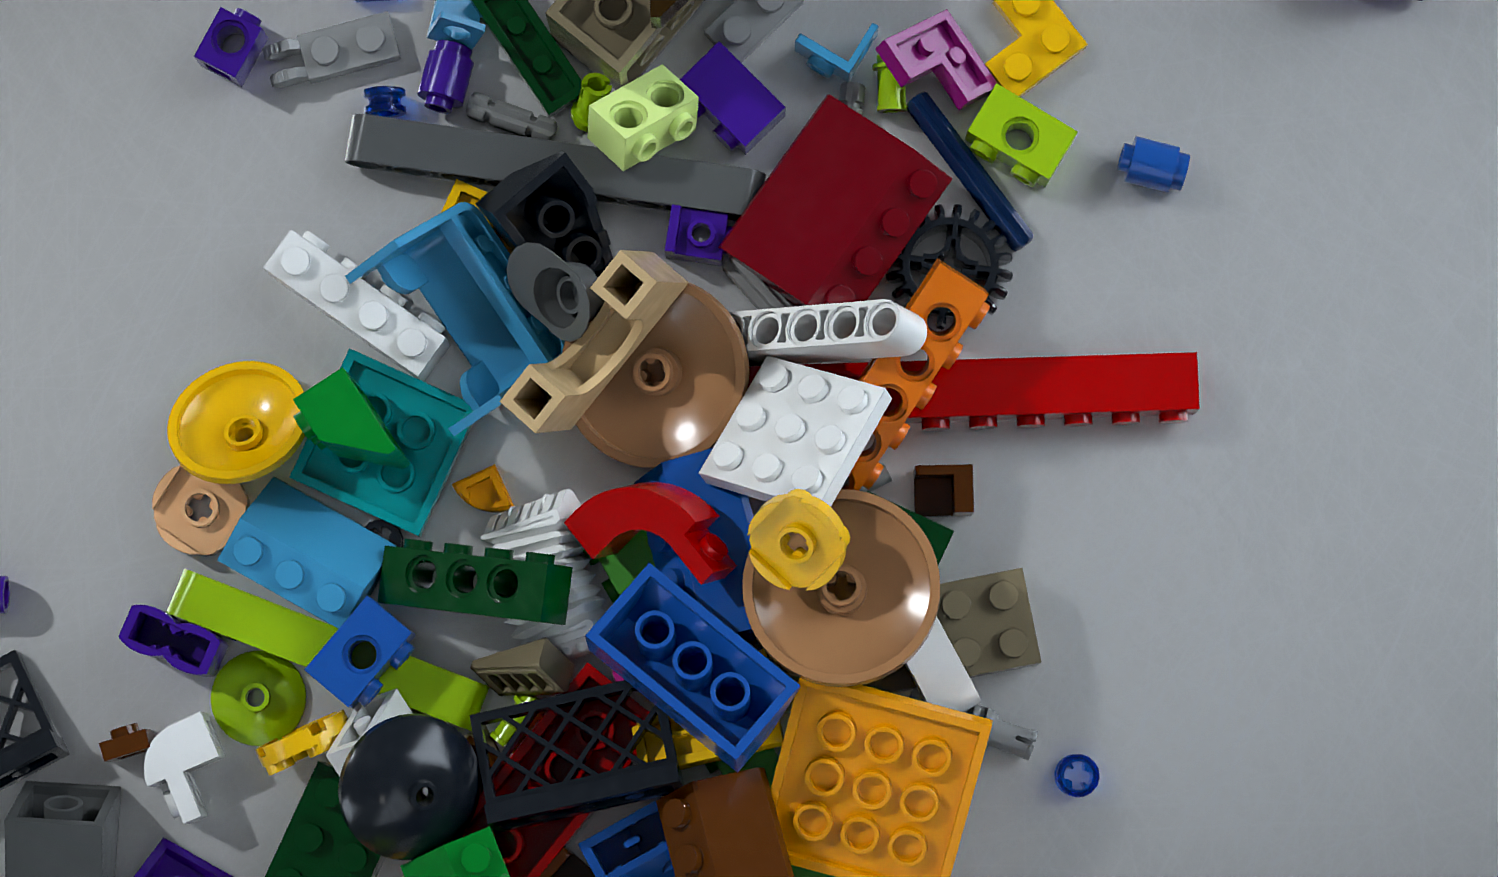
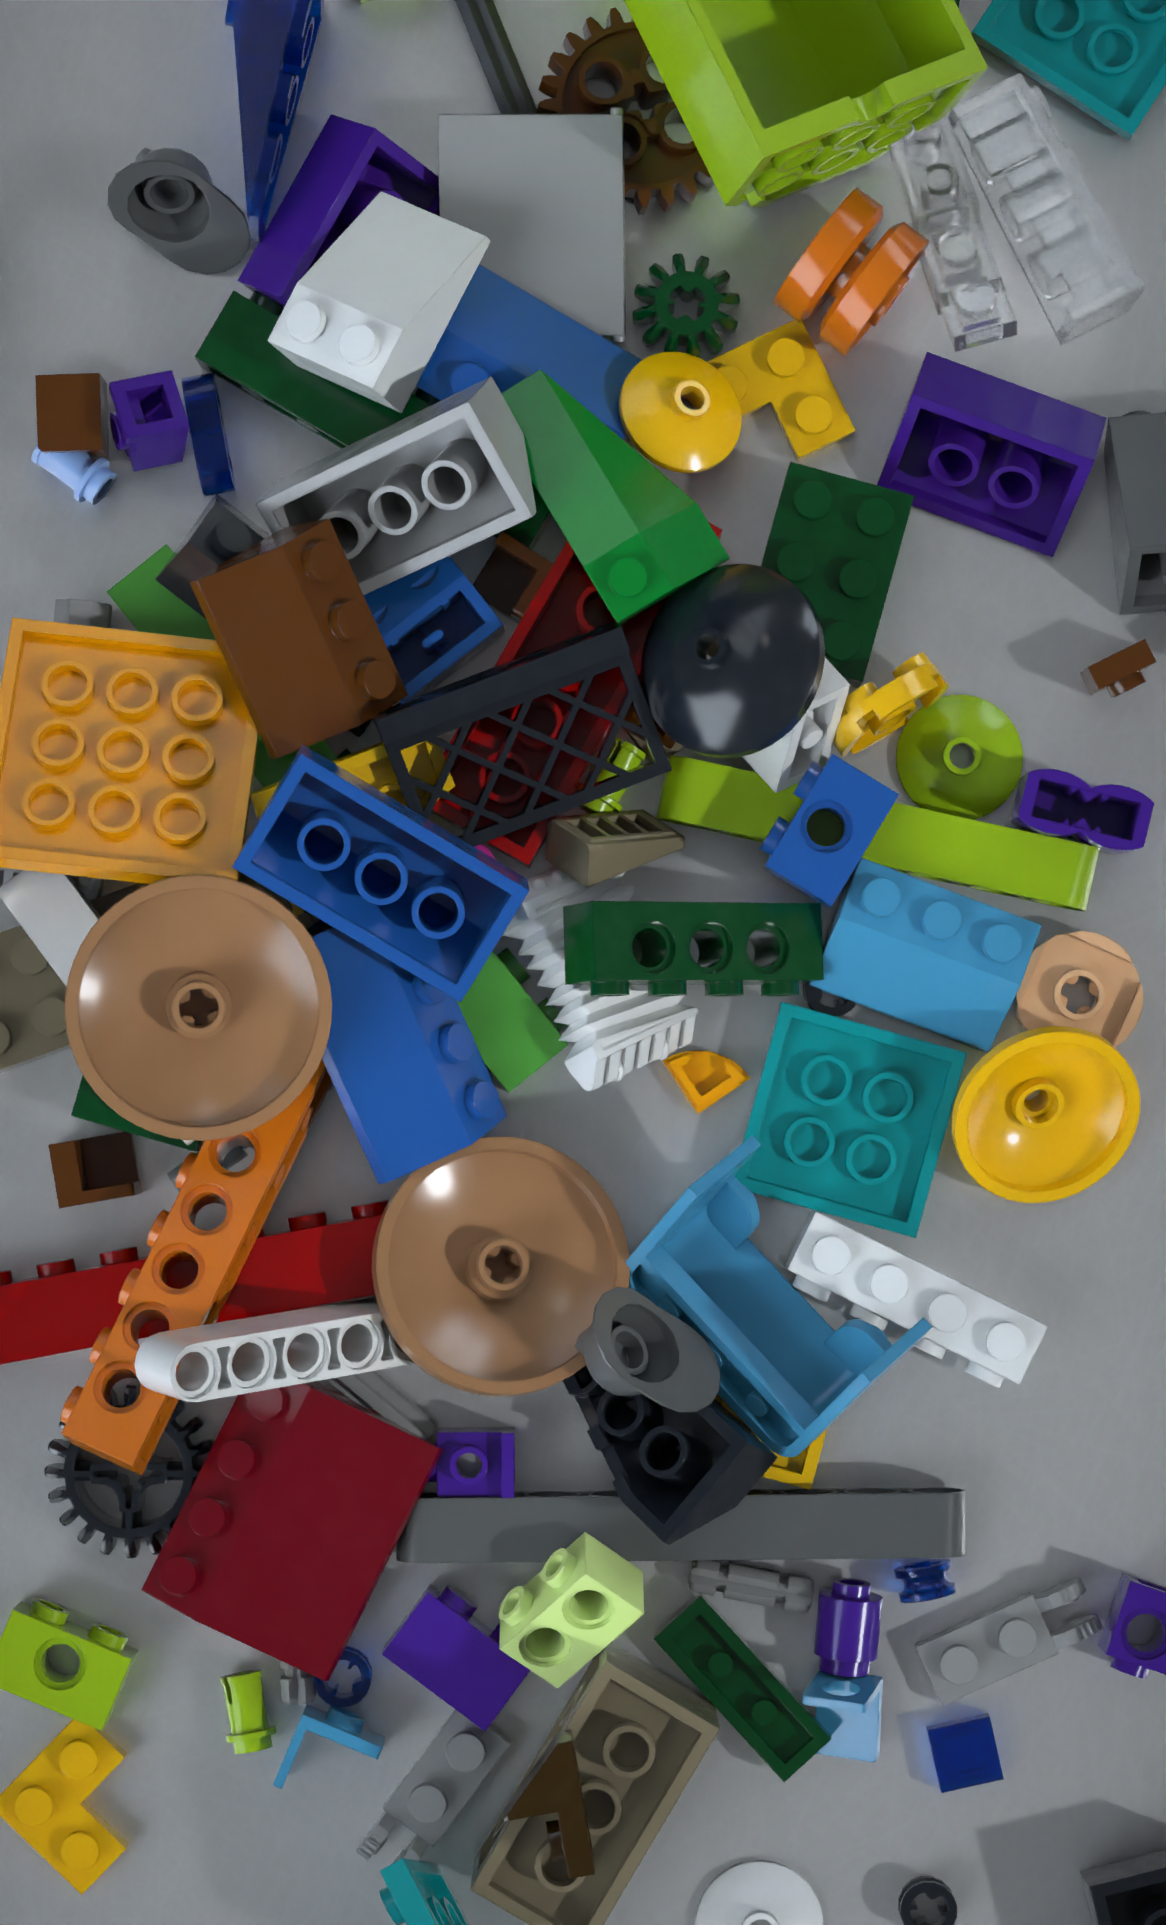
camera: 170 degrees right, 5 degrees up
white brick [144,712,226,824] -> none
green slope [293,367,411,469] -> none
tan arch [499,250,689,433] -> none
red arch [564,482,737,585] -> none
lime pin [570,73,612,132] -> none
white plate [699,356,892,507] -> none
yellow plate [747,489,850,591] -> none
magenta plate [875,9,998,110] -> none
dark blue axle [907,91,1033,252] -> none
none -> clear blue bush [314,1646,373,1707]

